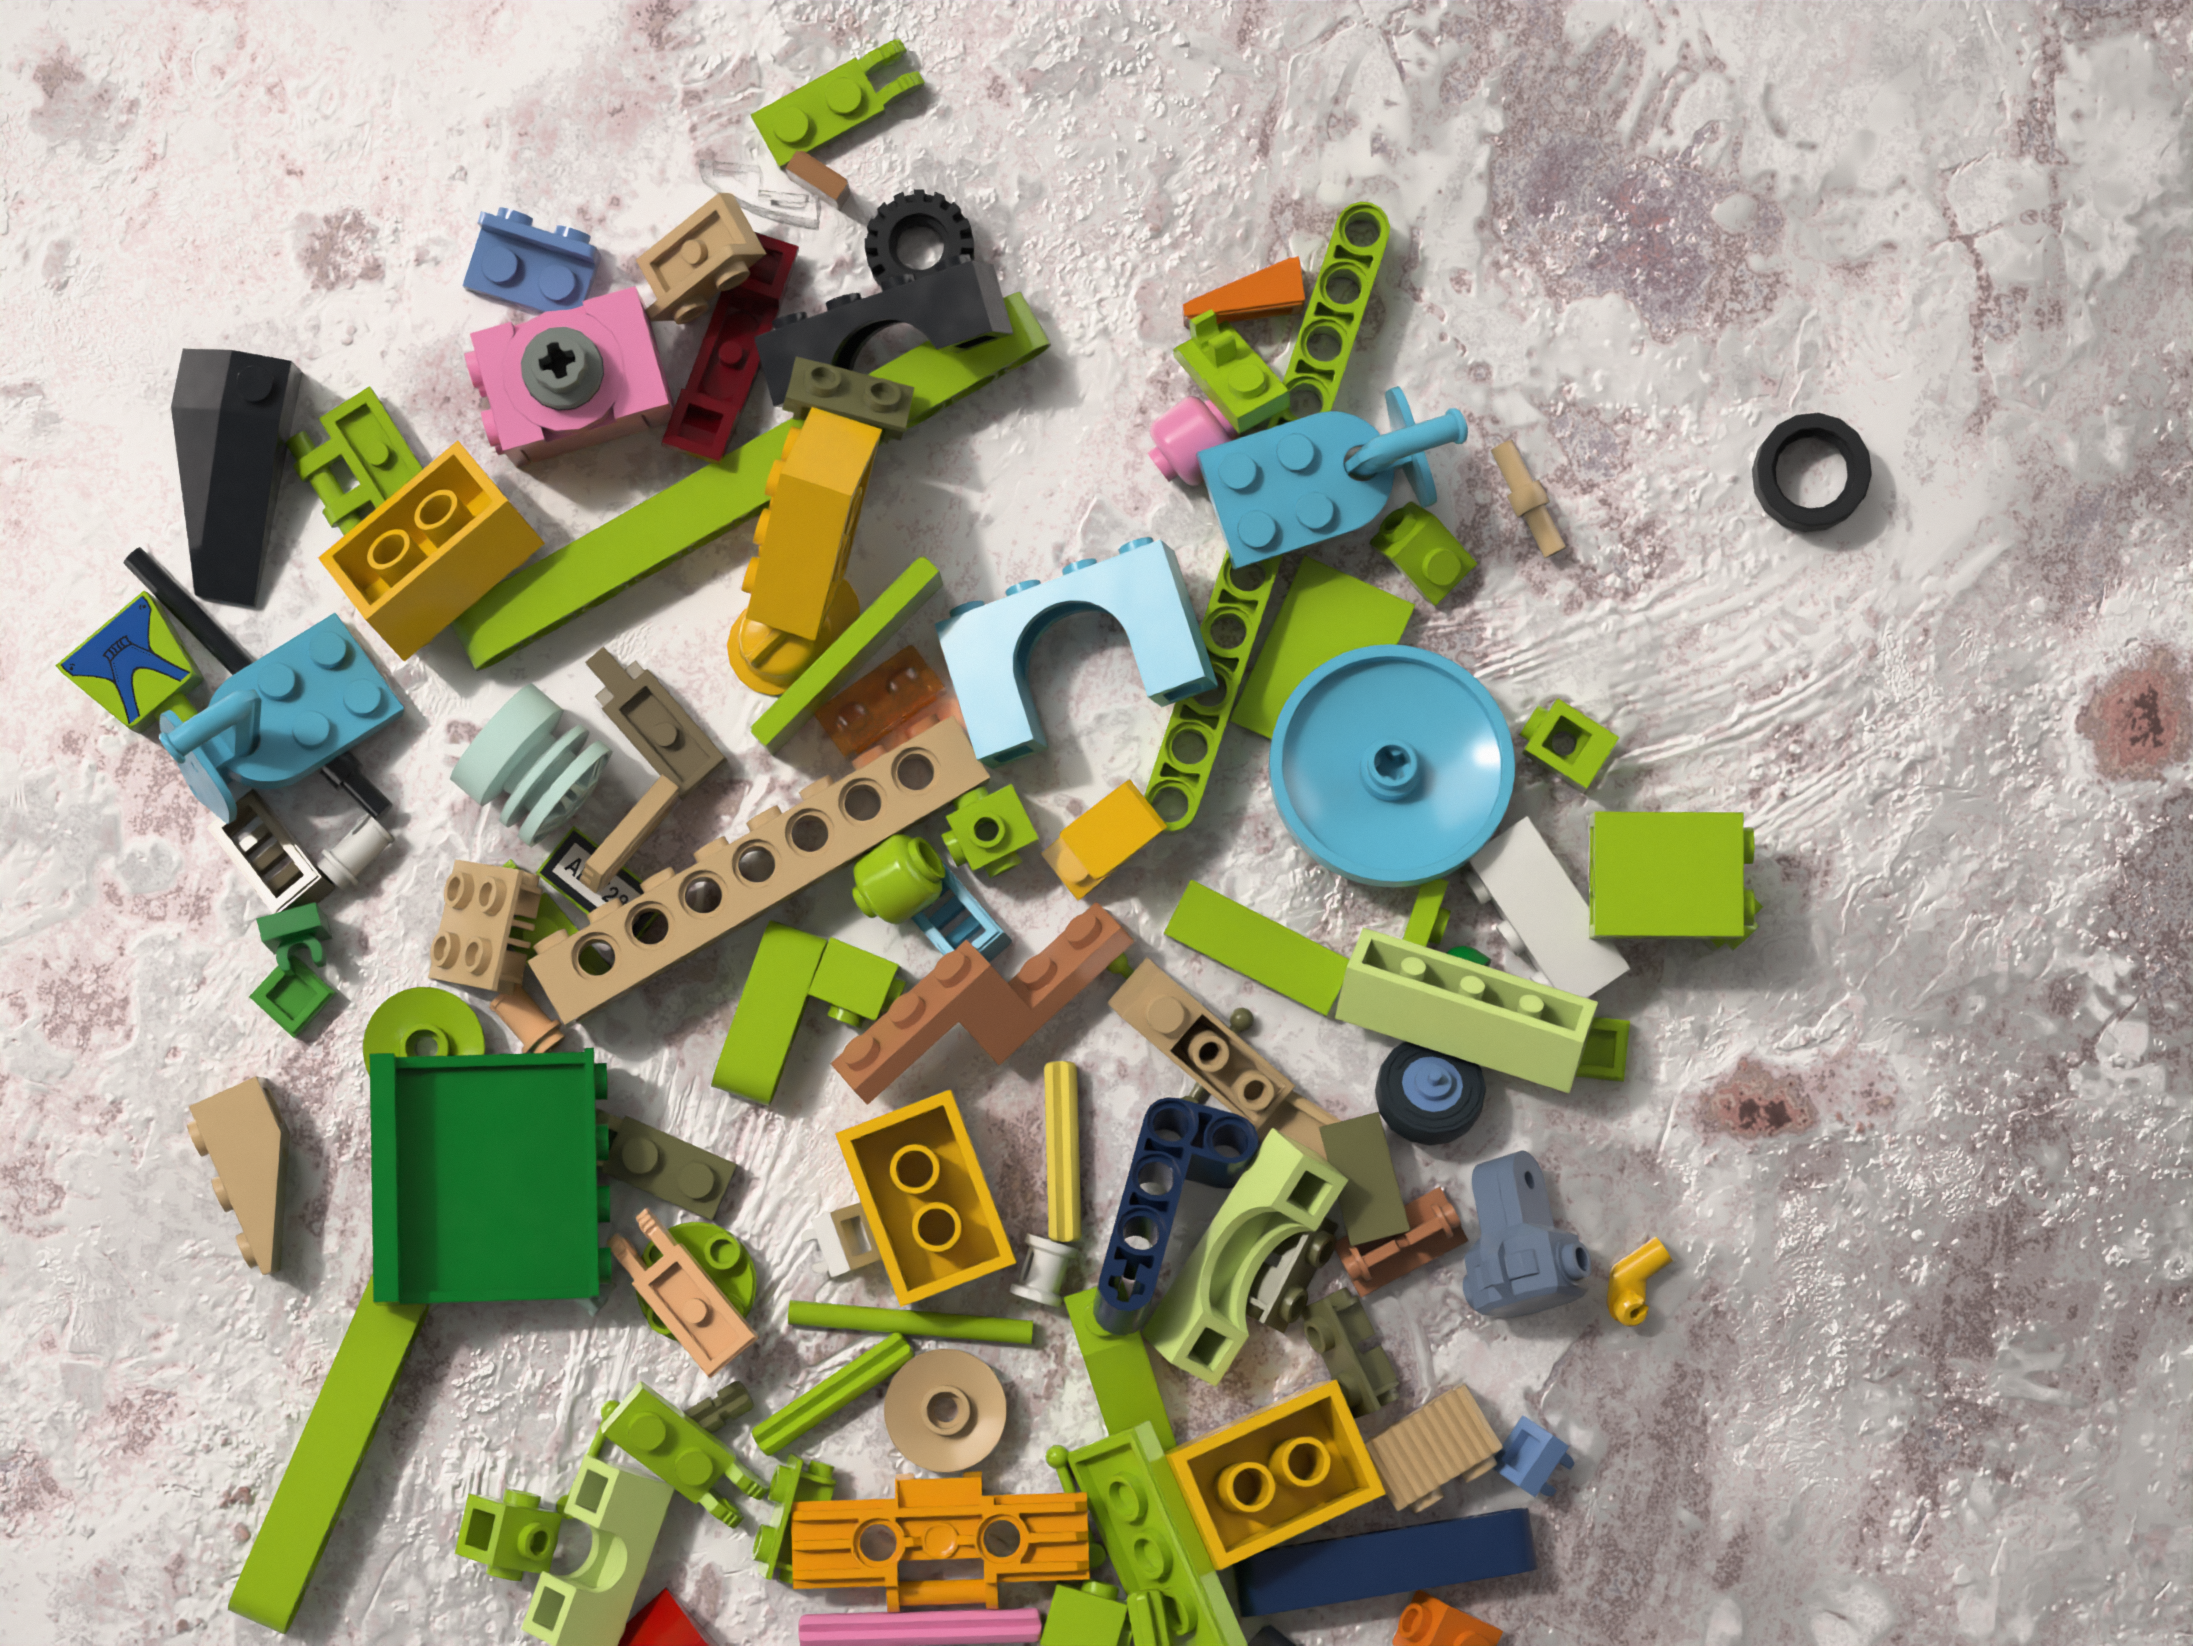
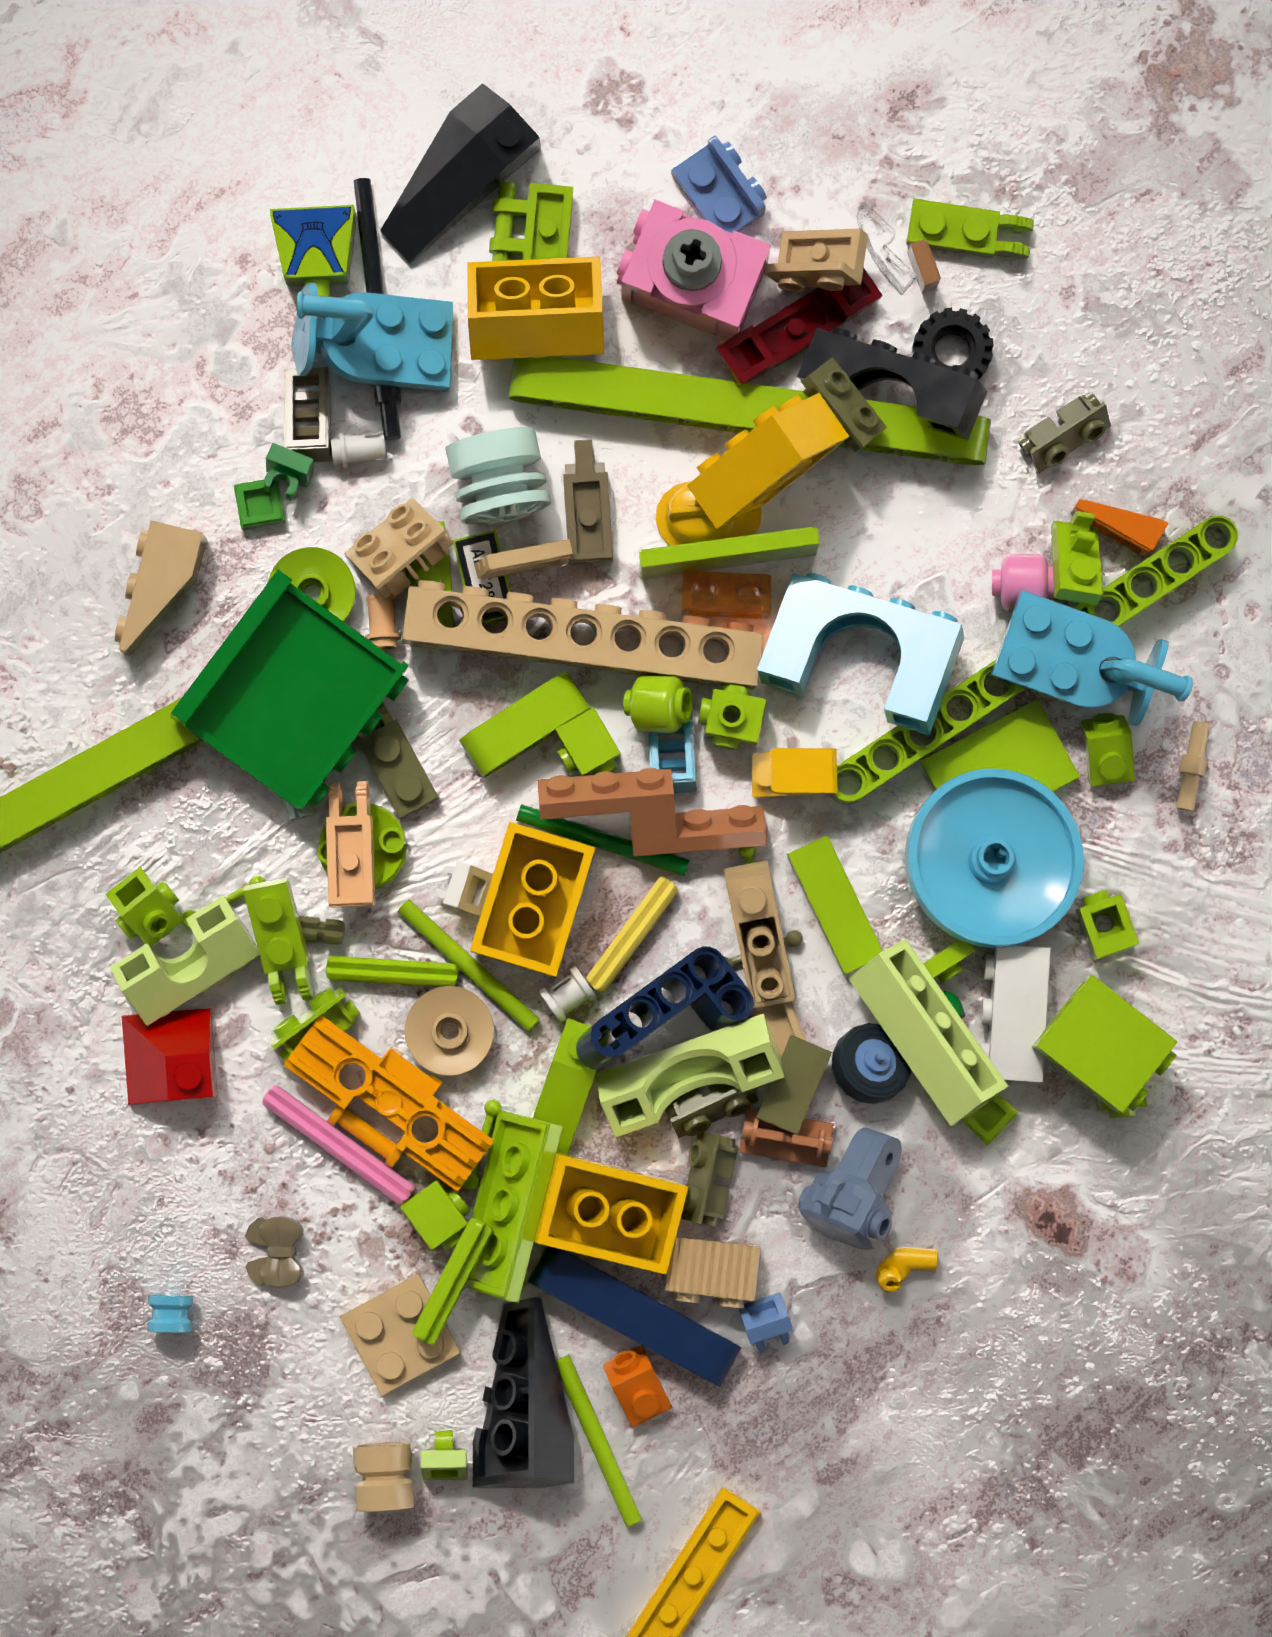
camera: 30 degrees right, 0 degrees up
none -> green bar [516,804,690,876]
none -> olive hinge [1018,393,1111,474]

